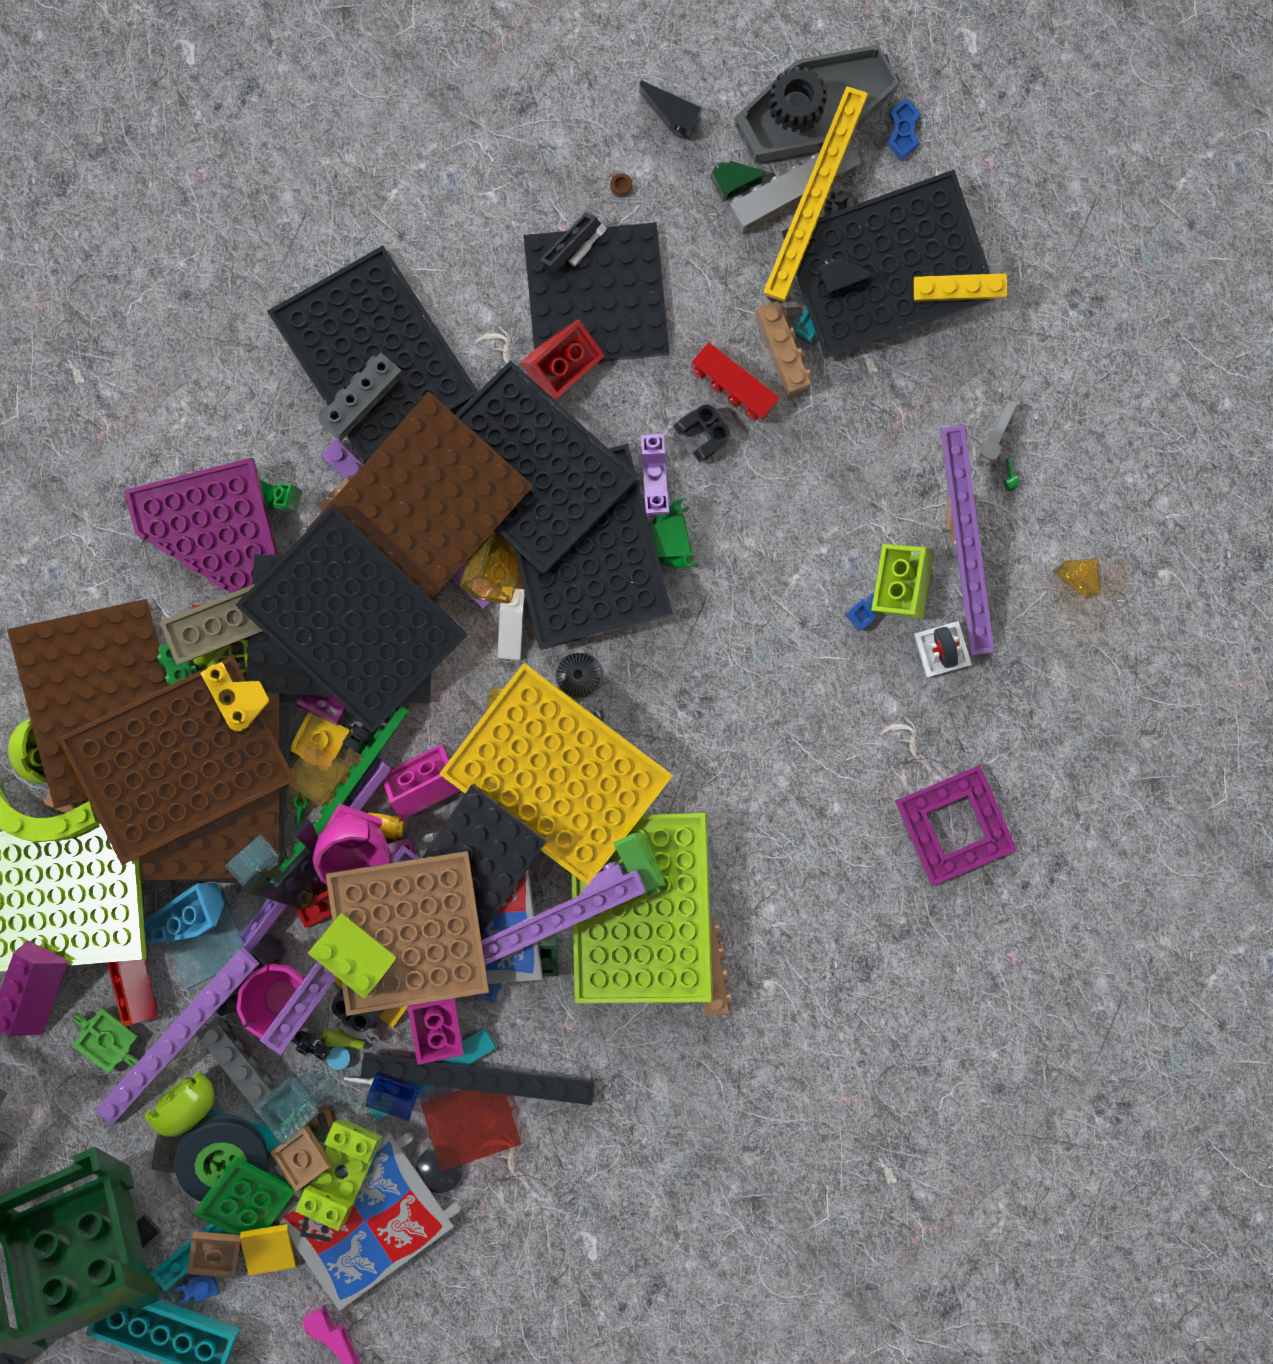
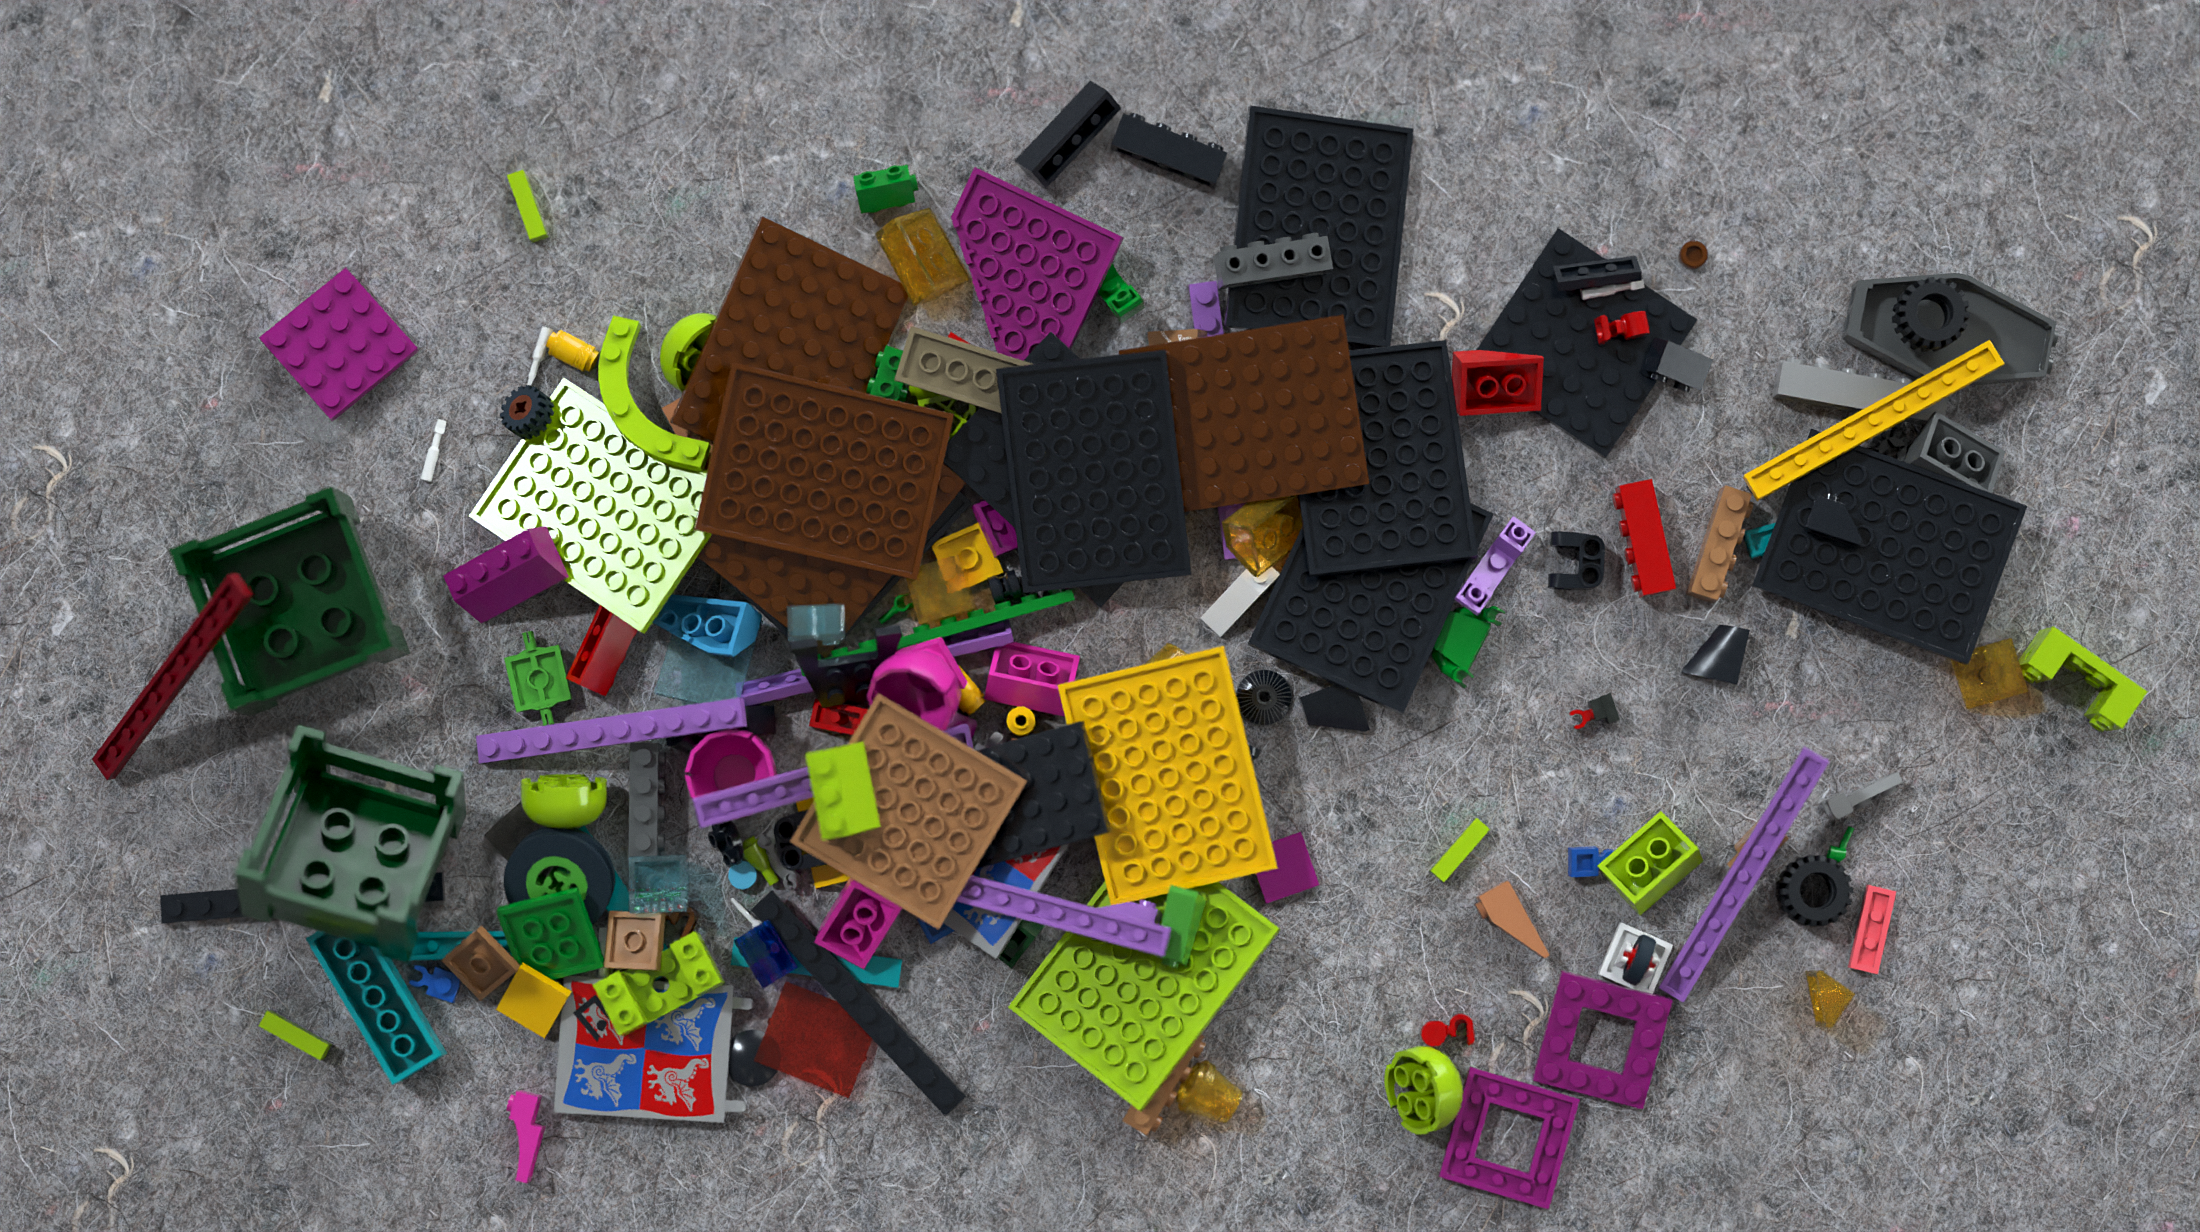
camera: 35 degrees right, 0 degrees up
yellow piece [200,662,269,732] -> none
black slope [639,80,702,140] -> none
dark green slope [711,161,764,201] -> none
blue tile [887,98,921,161] -> none
yellow plate [914,274,1007,302] -> none
none -> green brick [853,165,919,214]
none -> clear yellow slope [875,207,970,307]
none -> yellow head [1007,707,1036,736]
none -> black brick [1015,81,1122,189]
none -> black brick [1111,113,1227,189]
none -> clear yellow piece [1176,1060,1242,1124]
none -> magenta tile [1255,832,1319,903]
none -> black slope [1299,685,1370,732]
none -> lime cylinder [1384,1046,1463,1135]
none -> red leg [1420,1013,1474,1047]
none -> lime piece [1429,818,1490,883]
none -> nougat slope [1475,881,1550,958]
none -> magenta plate [1532,970,1672,1109]
none -> pearl dark grey piece [1569,693,1620,729]
none -> red leg [1594,311,1650,345]
none -> black brick [1642,338,1713,393]
none -> black slope [1681,625,1750,685]
none -> black tyre [1776,855,1853,926]
none -> coral plate [1848,885,1896,974]
none -> dark grey slope [1905,411,2006,493]
none -> clear yellow slope [1951,638,2028,709]
none -> lime plate [2014,626,2148,732]

